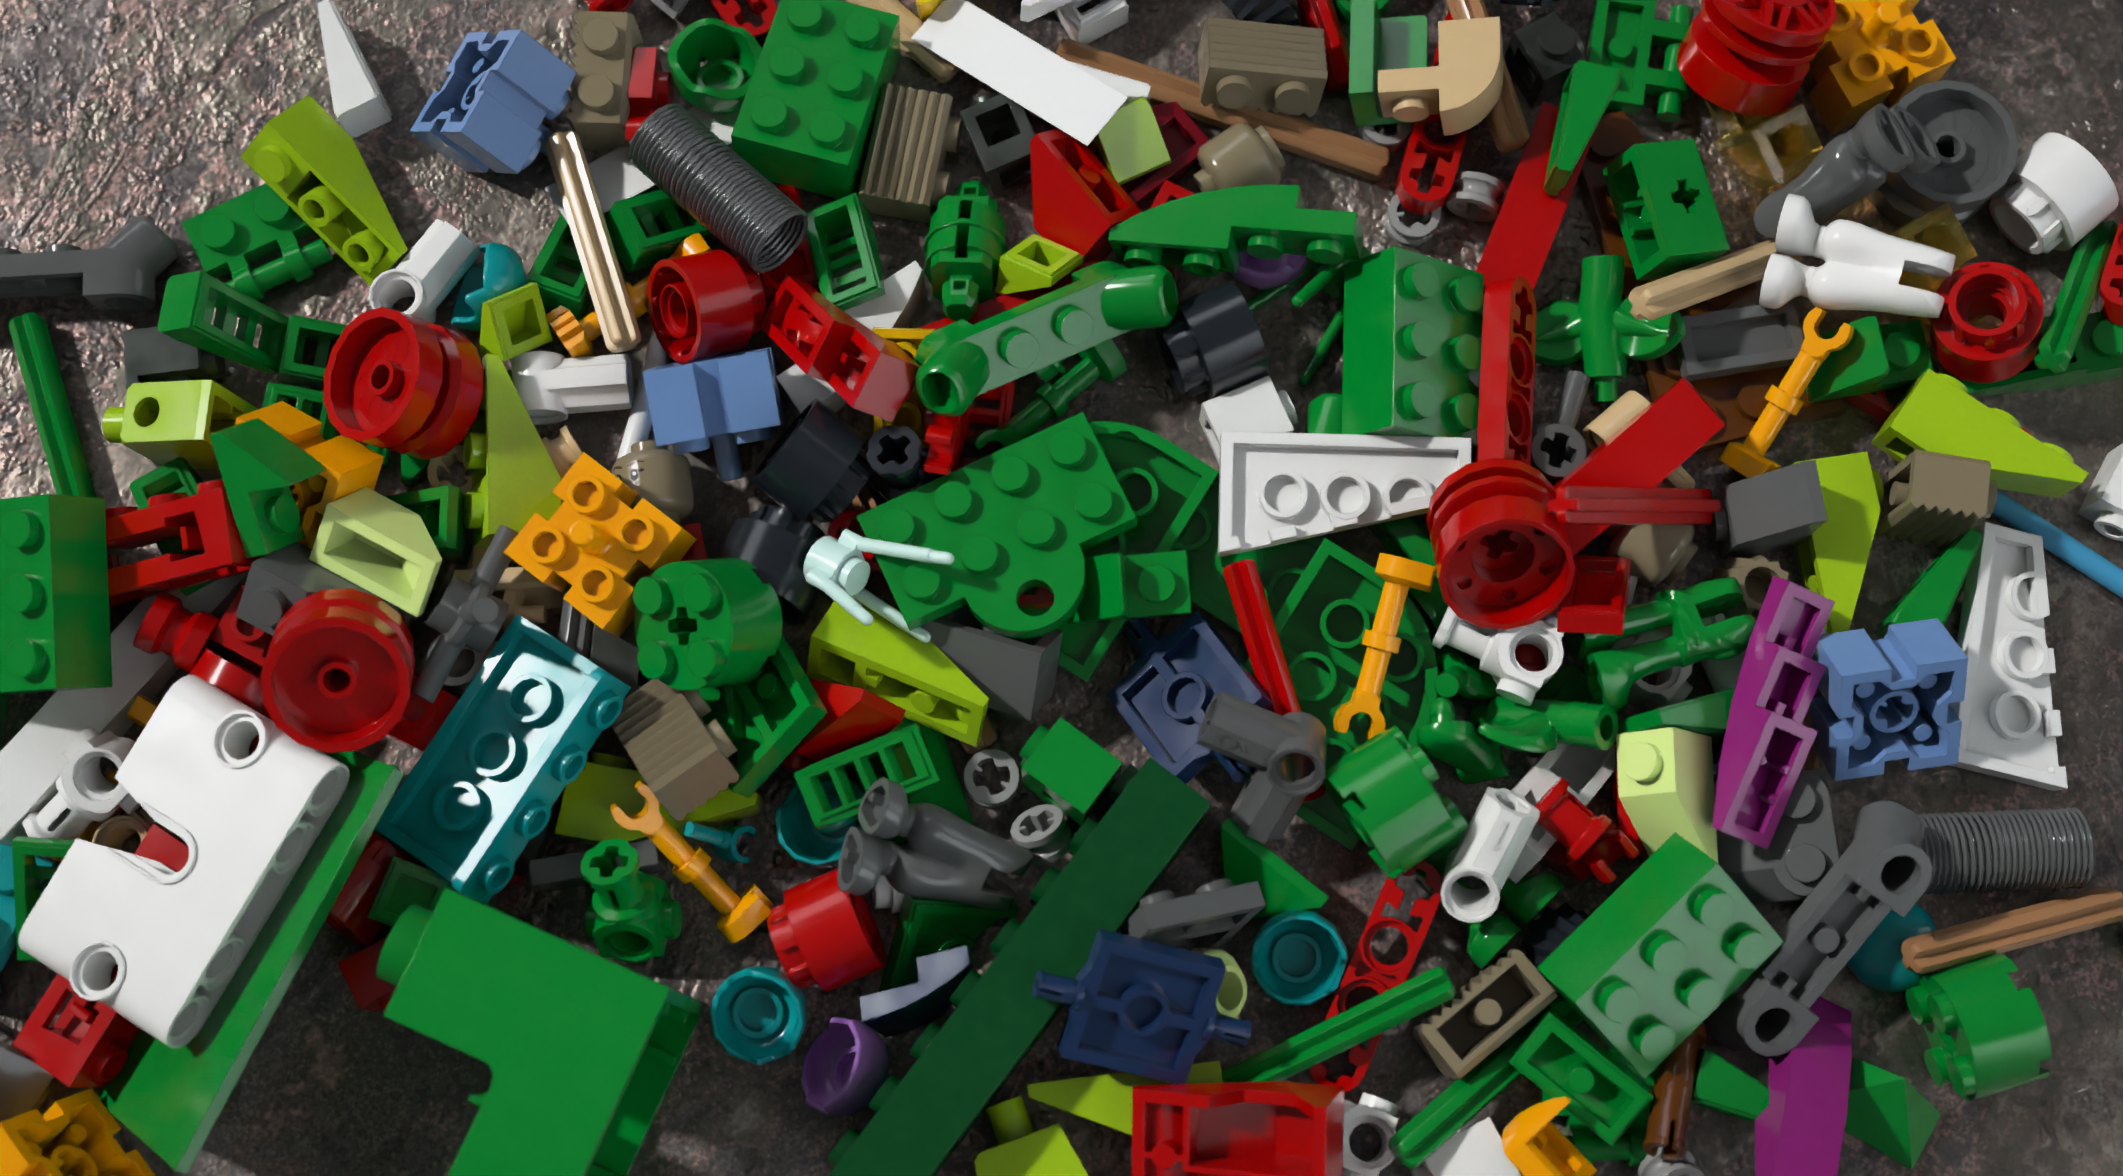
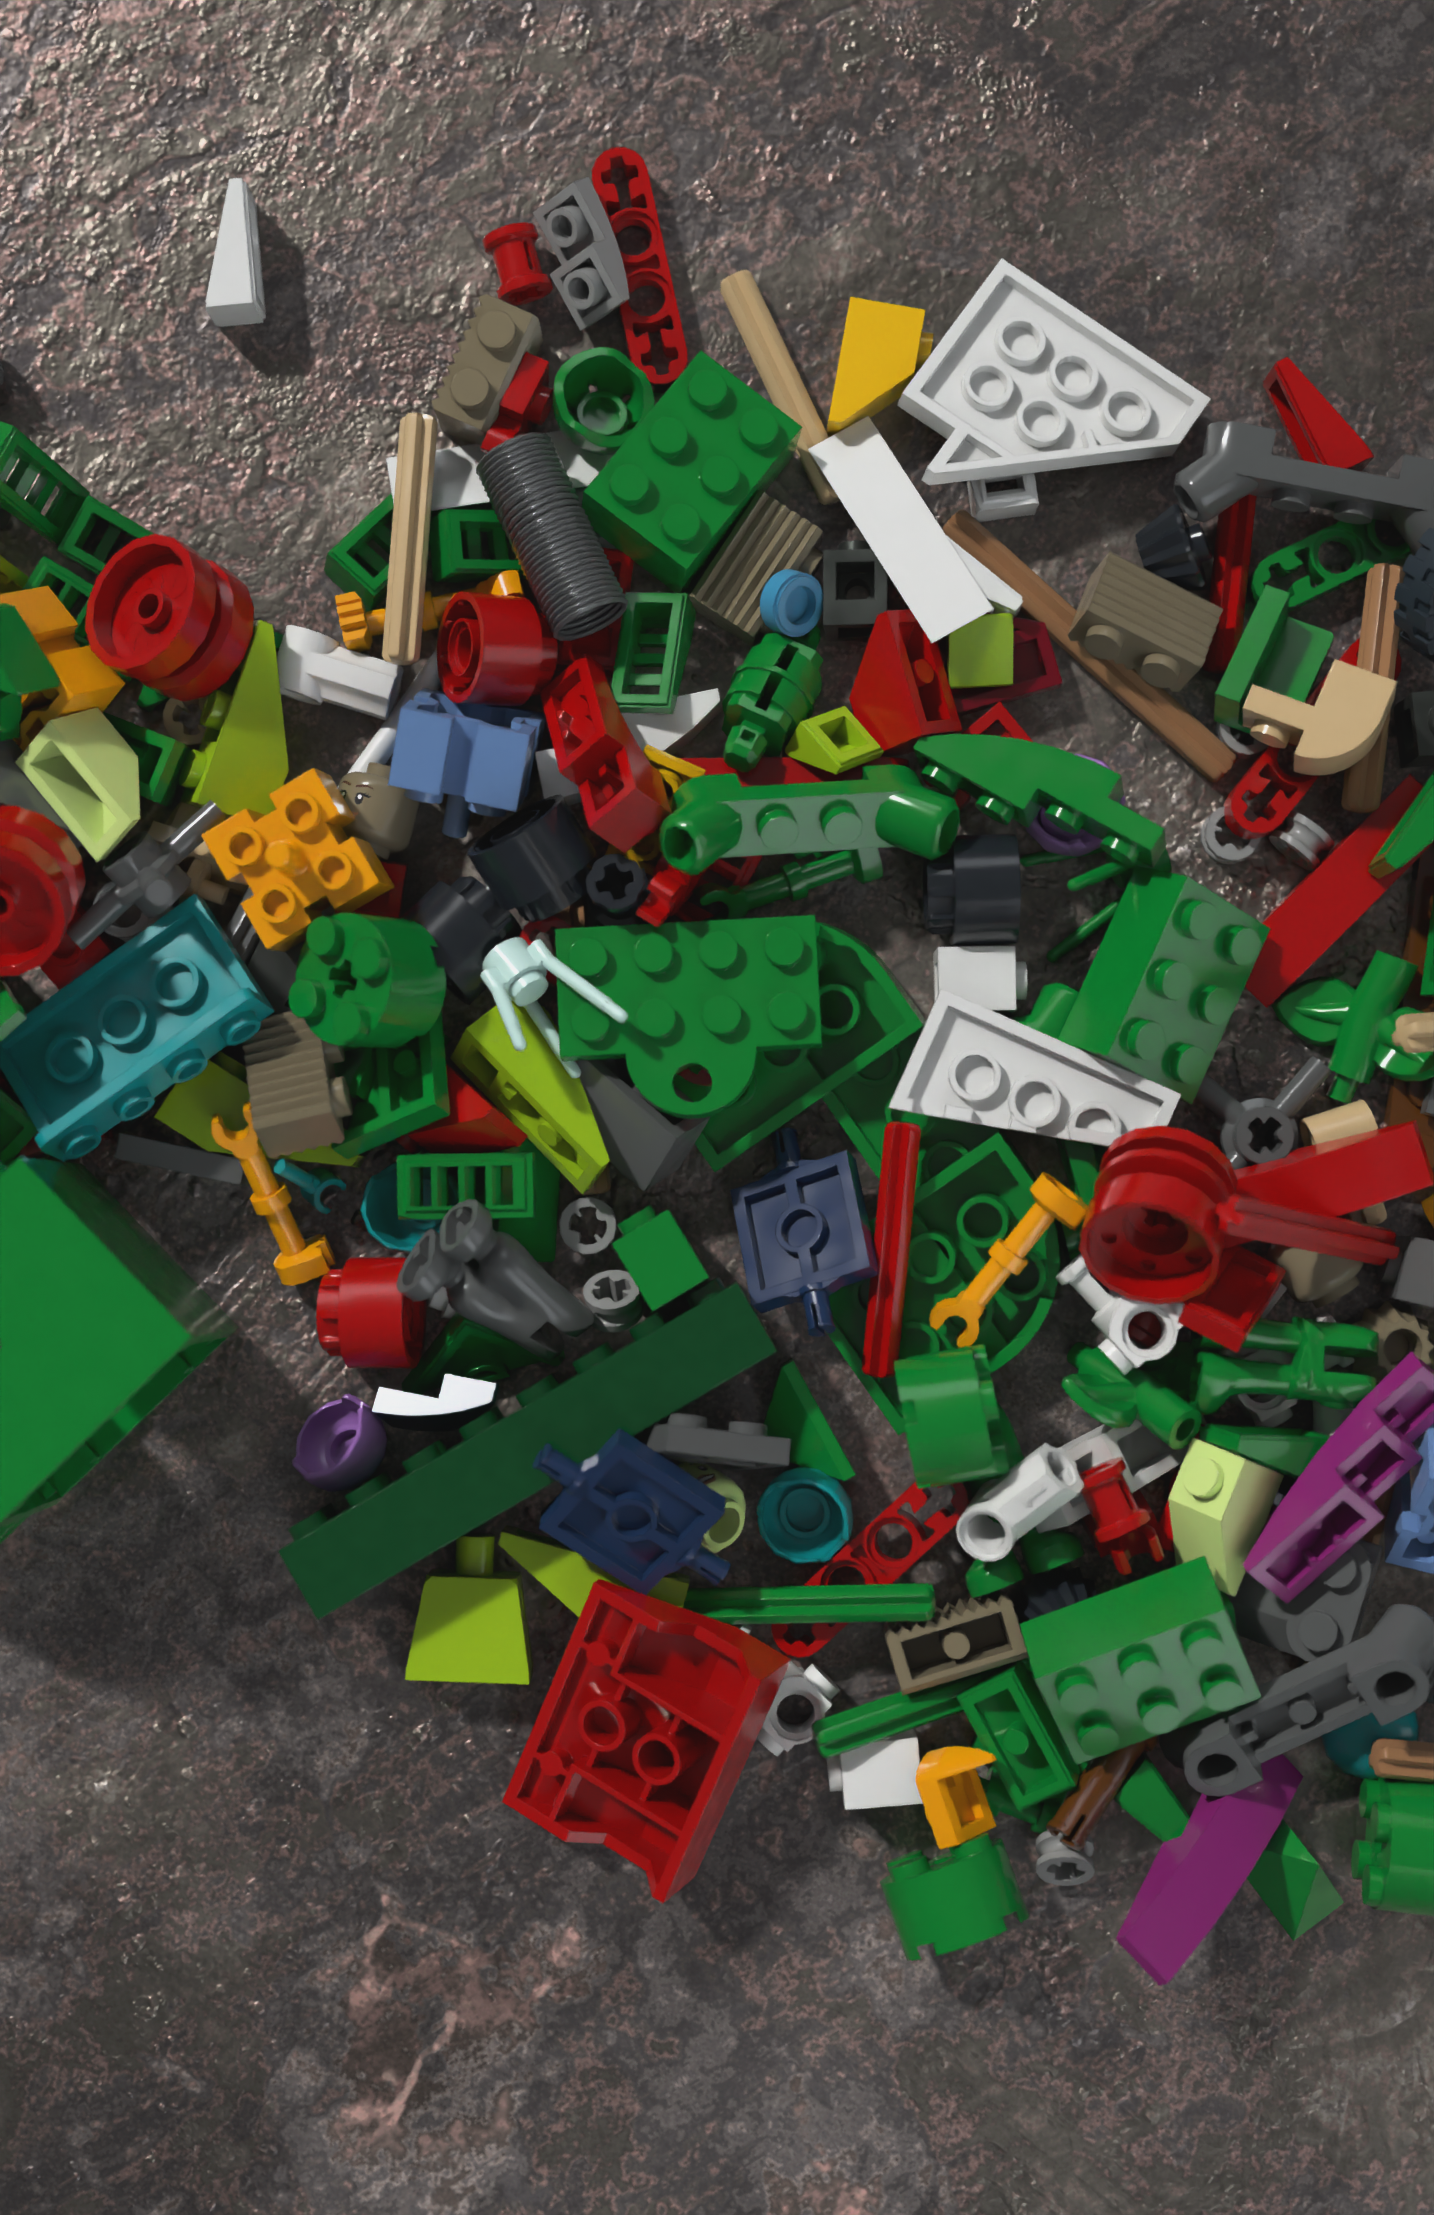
camera: 25 degrees right, 10 degrees up
green plate [181,183,334,301] -> none
lime slope [240,95,408,286] -> none
white piece [368,219,481,324] -> none
medium blue brick [409,29,577,174] -> none
teal hair [451,242,526,333] -> none
lime slope [479,282,553,361] -> none
tan bush [541,425,583,478] -> none
green connector [581,838,682,963] -> none
teal hair [709,966,808,1065] -> none
green slope [1068,550,1193,624] -> none
dark tan head [1193,122,1286,192] -> none
dark grey piece [1197,691,1327,844] -> none
green piece [1416,697,1510,785] -> none
green rock [1434,644,1497,702] -> none
red beam [1476,277,1537,466] -> none
none -> dark azure tile [760,569,823,637]

